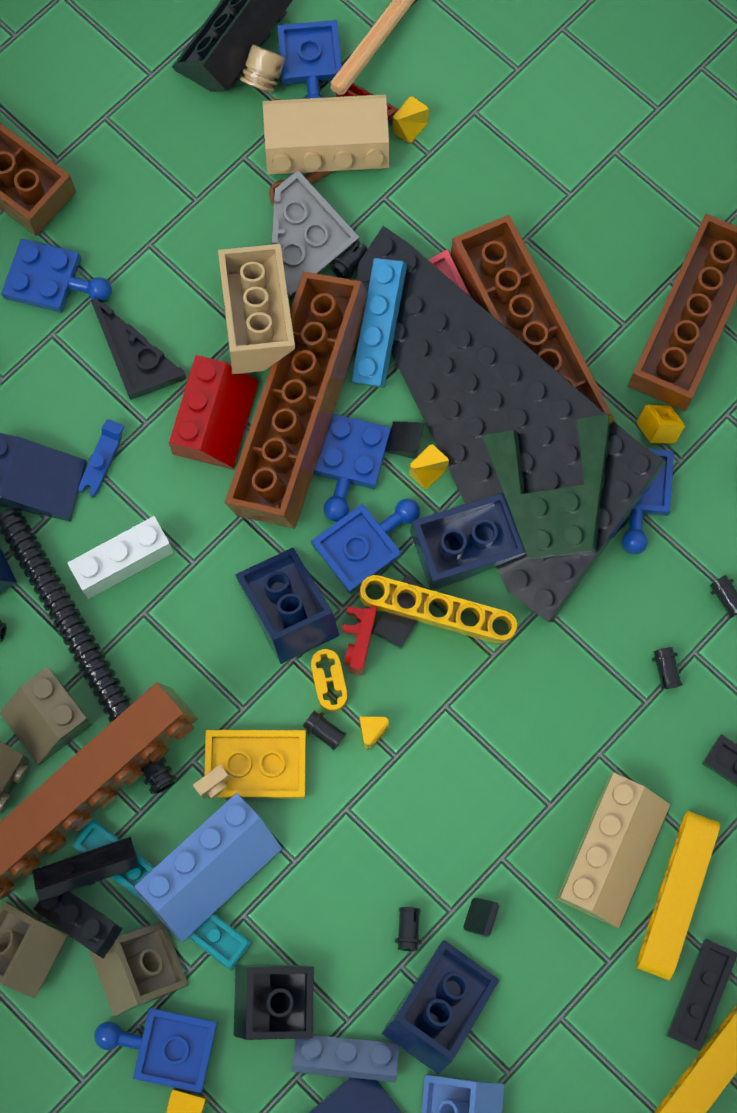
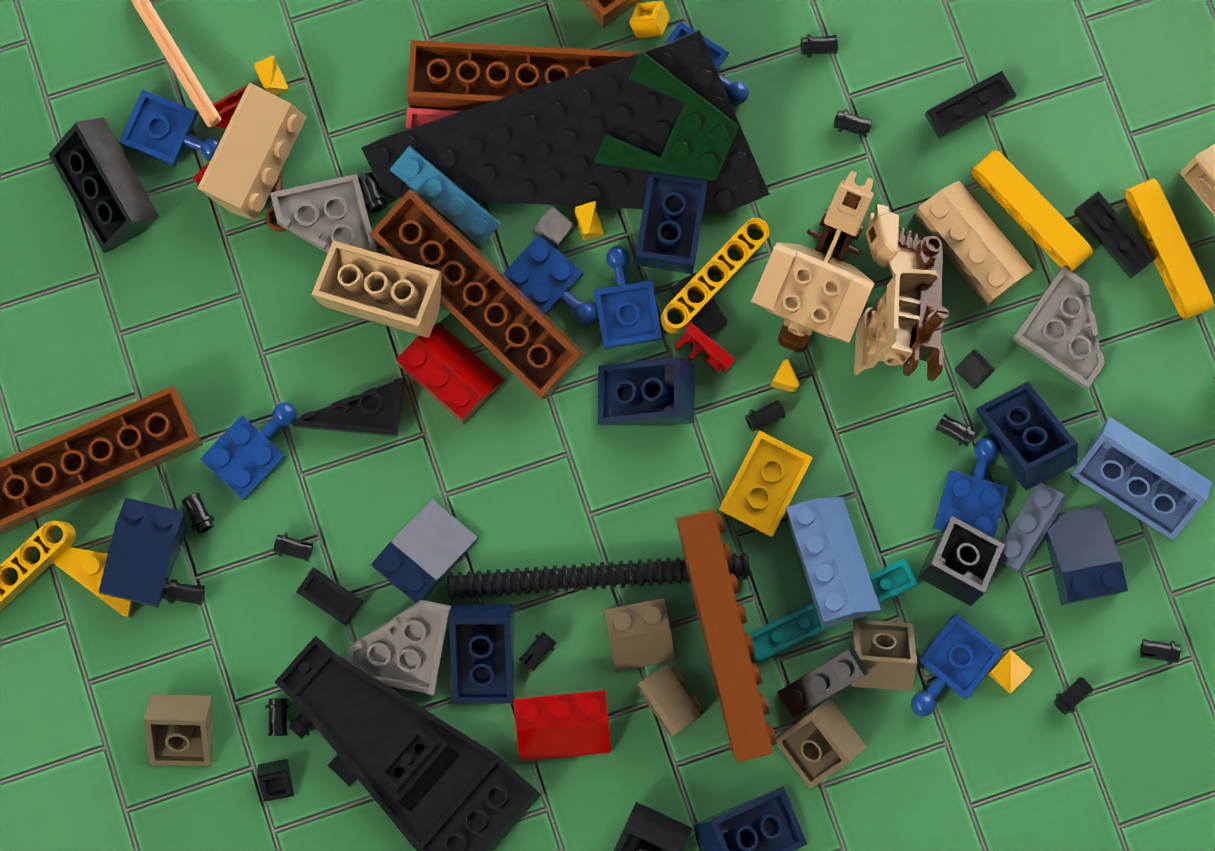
camera: 65 degrees left, 5 degrees up
black plate [32,837,139,901] -> none
white brick [67,516,174,599] -> none
blue piece [78,419,125,498] -> none
tan plate [193,765,231,800] -> none
tan piece [240,44,286,93] -> none
yellow beam [311,649,347,712] -> none
none -> tan piece [751,171,874,353]
none -> tan piece [854,204,949,381]
none -> blue plate [933,438,1008,538]
none -> light grey plate [1012,266,1105,390]

